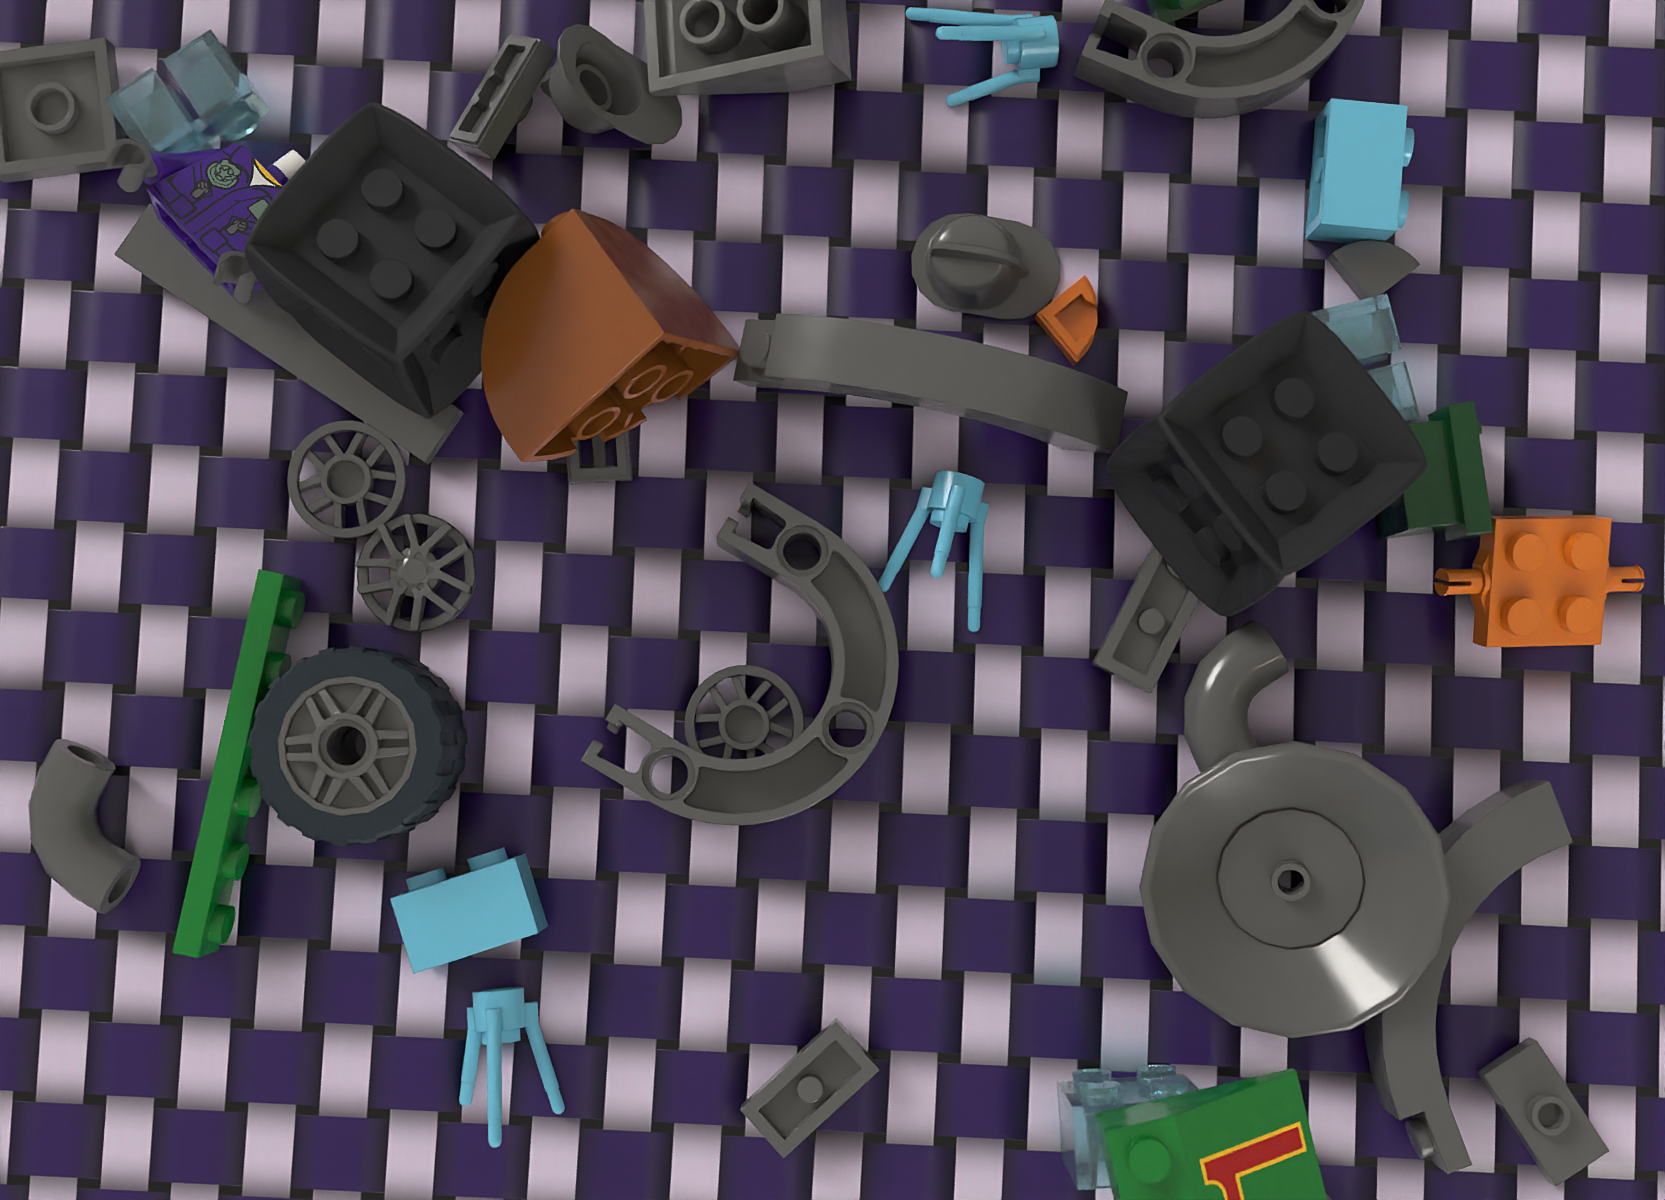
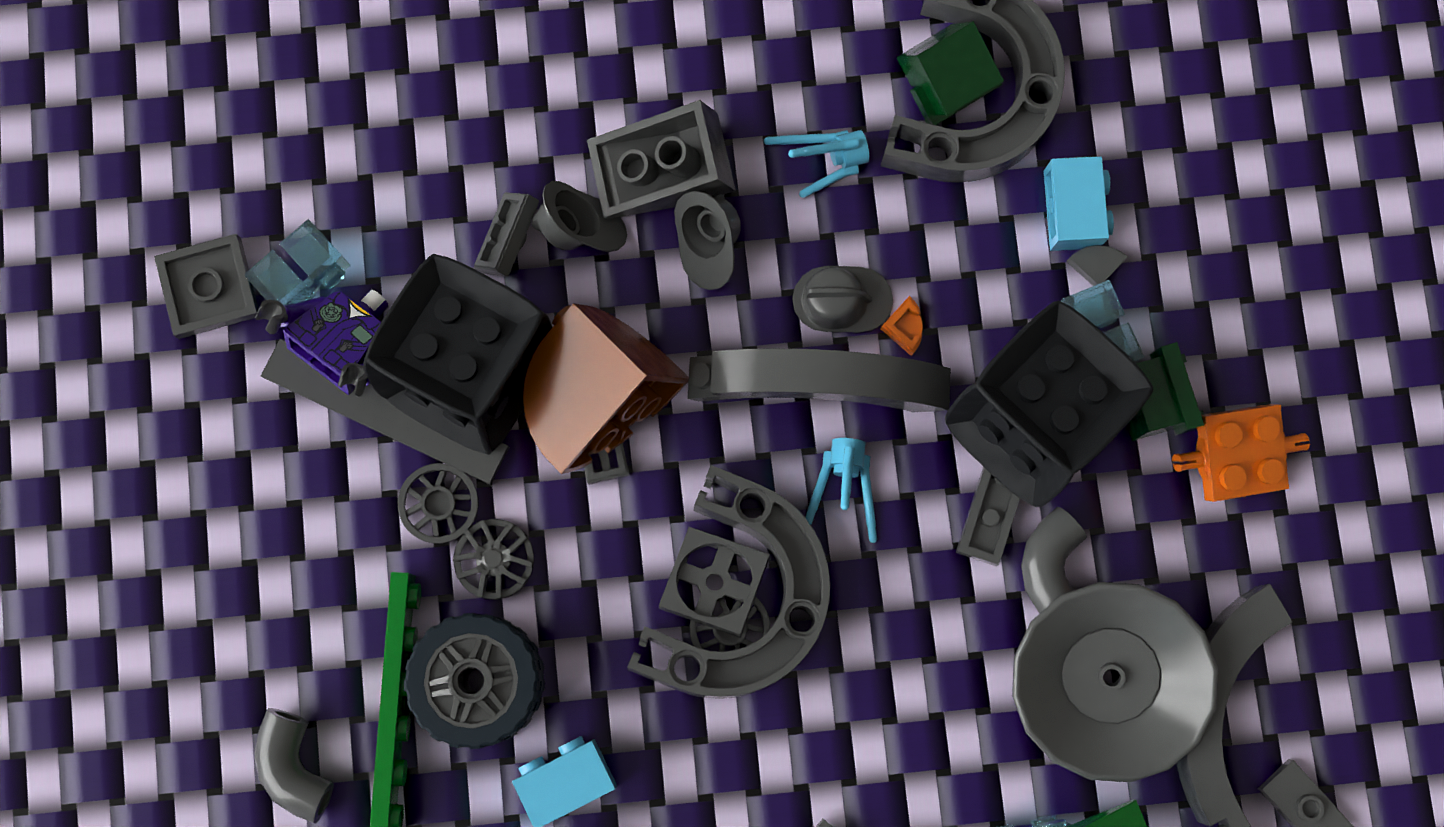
camera: 15 degrees left, 5 degrees down
none -> dark grey piece [659,527,770,638]
none -> dark grey piece [674,191,741,290]

